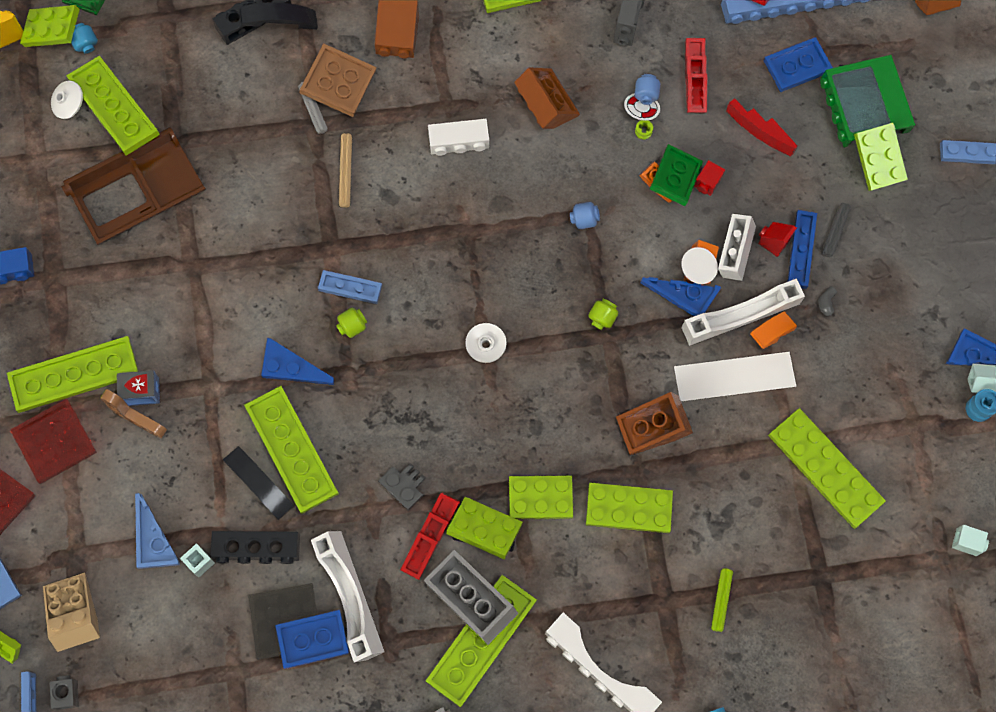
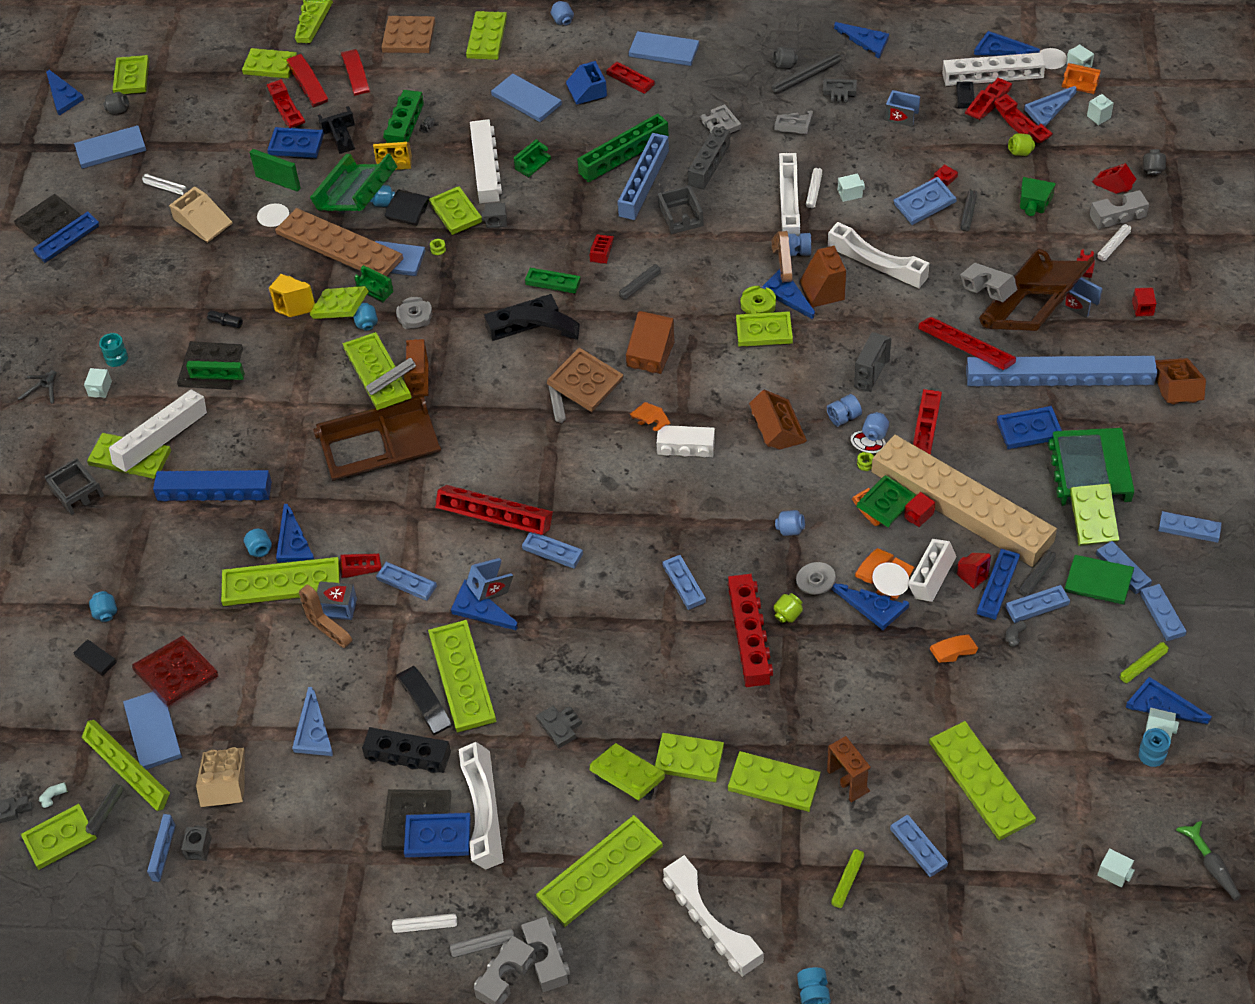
camera: 20 degrees right, 20 degrees down
clear red plate [10,399,97,484] -> none
white dish [51,81,83,119] -> none
light aqua brick [180,543,215,577] -> none
lime head [336,308,368,338] -> none
tan axle [339,133,352,208] -> none
red slope [400,492,460,580] -> none
light grey brick [424,550,519,645] -> none
white dish [466,323,506,363] -> none
dark orange slope [616,392,693,455] -> none
white sticker [674,352,796,401] -> none
white arch [681,279,805,346] -> none
red slope [726,98,798,156] -> none
none -> dark azure head [244,528,272,557]
none -> blue wing [276,504,315,563]
none -> red slope [340,553,382,578]
none -> light grey axle [366,358,416,395]
none -> medium blue tile [376,562,437,601]
none -> light grey plate [396,297,432,329]
none -> dark orange window [404,339,429,397]
none -> red brick [435,485,553,535]
none -> medium blue piece [466,558,513,601]
none -> orange hinge [630,402,670,431]
none -> medium blue plate [663,555,706,610]
none -> red brick [728,574,773,687]
none -> light grey dish [796,562,836,595]
none -> medium blue wheel [827,394,862,427]
none -> dark orange window [827,736,871,802]
none -> orange slope [855,548,894,584]
none -> tan brick [872,435,1057,567]
none -> medium blue plate [890,815,948,877]
none -> medium blue plate [1005,585,1070,623]
none -> green tile [1065,555,1134,605]
none -> medium blue plate [1096,541,1152,594]
none -> lime axle [1119,642,1169,683]
none -> medium blue plate [1140,584,1186,641]

